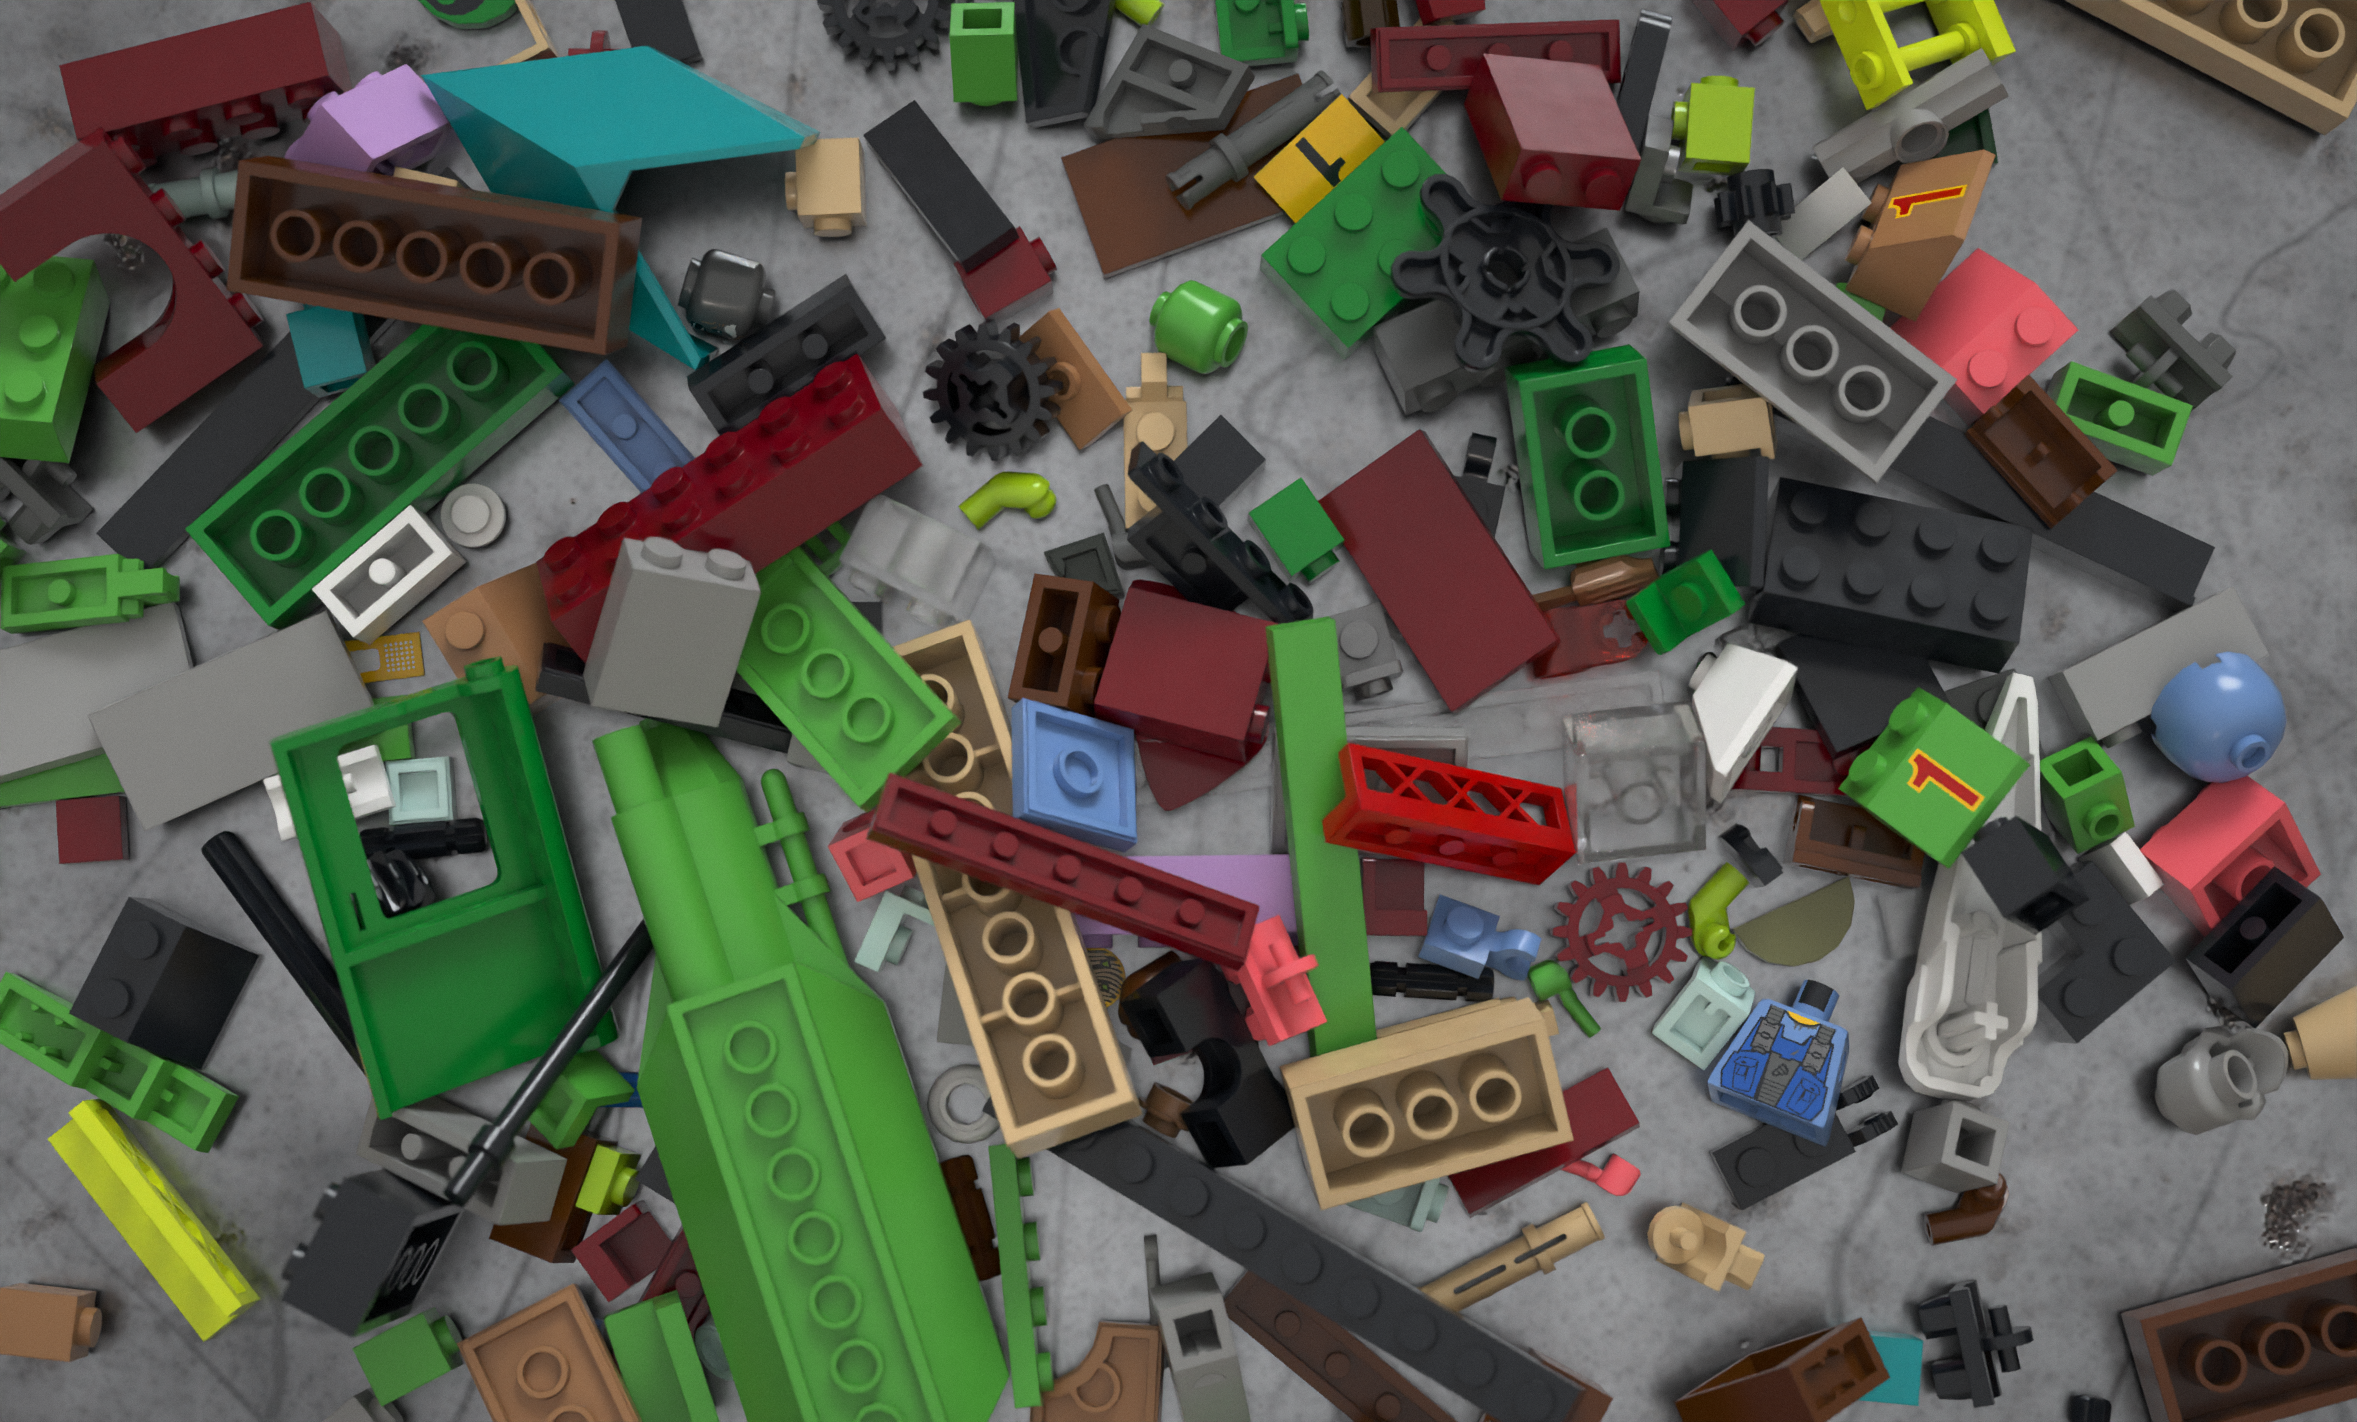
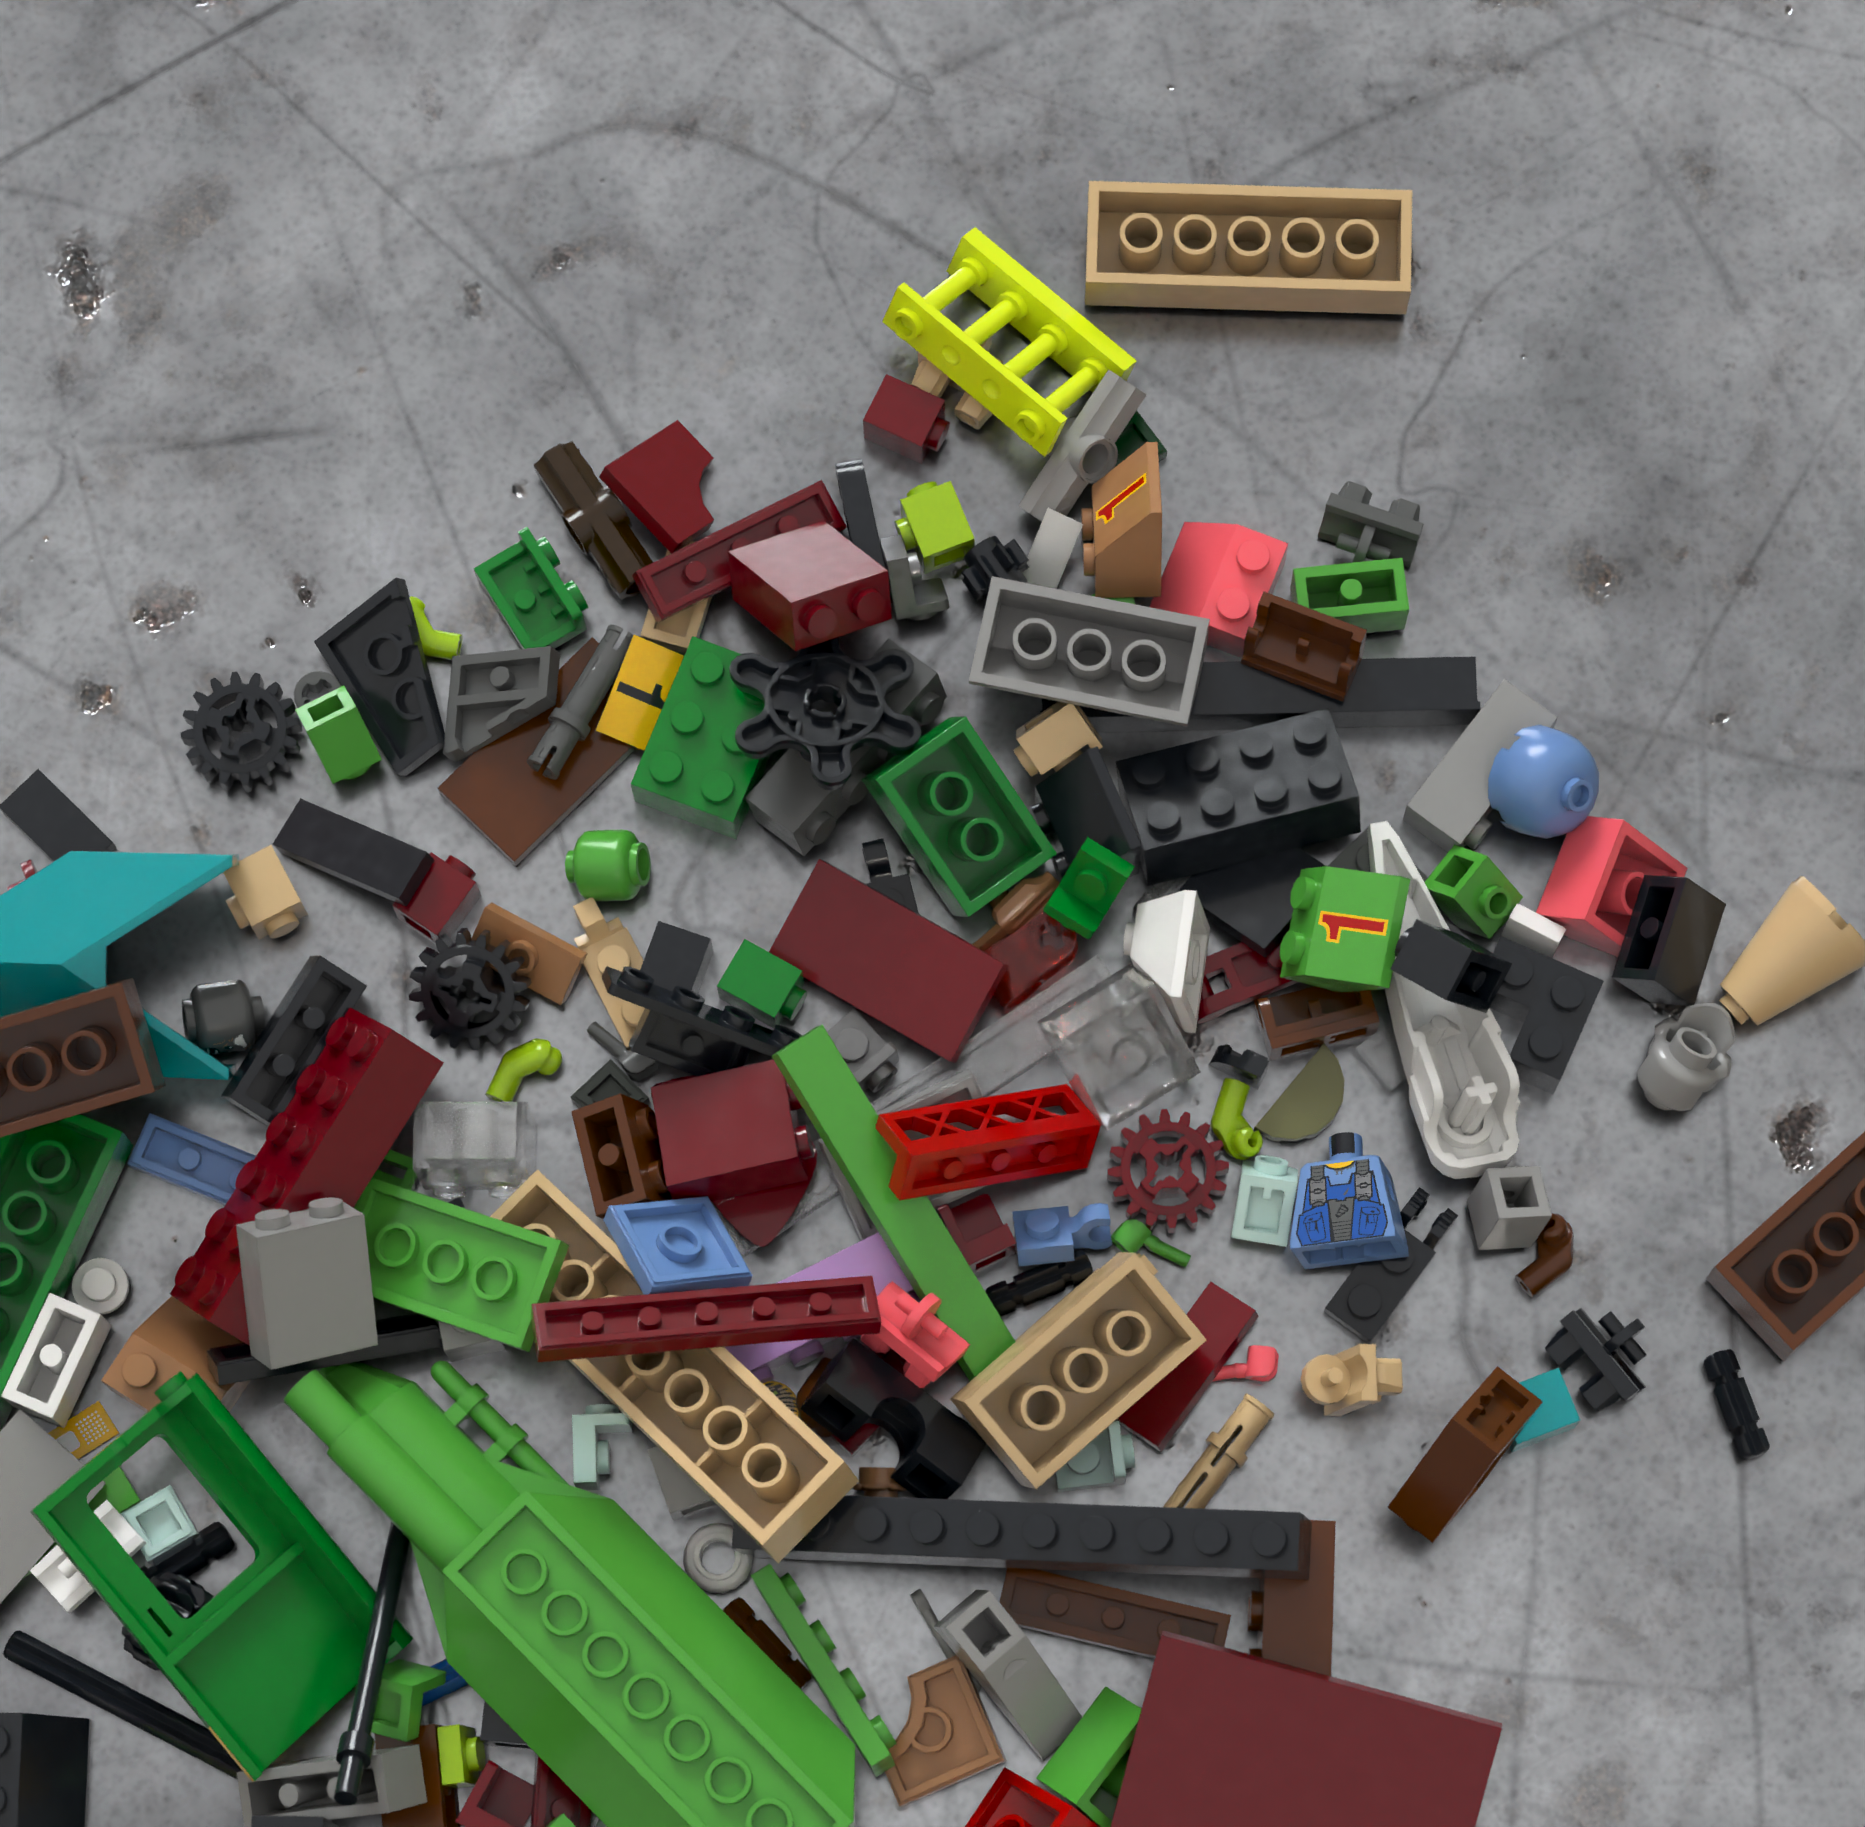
camera: 25 degrees left, 10 degrees down
coral brick [828,808,917,902] -> none

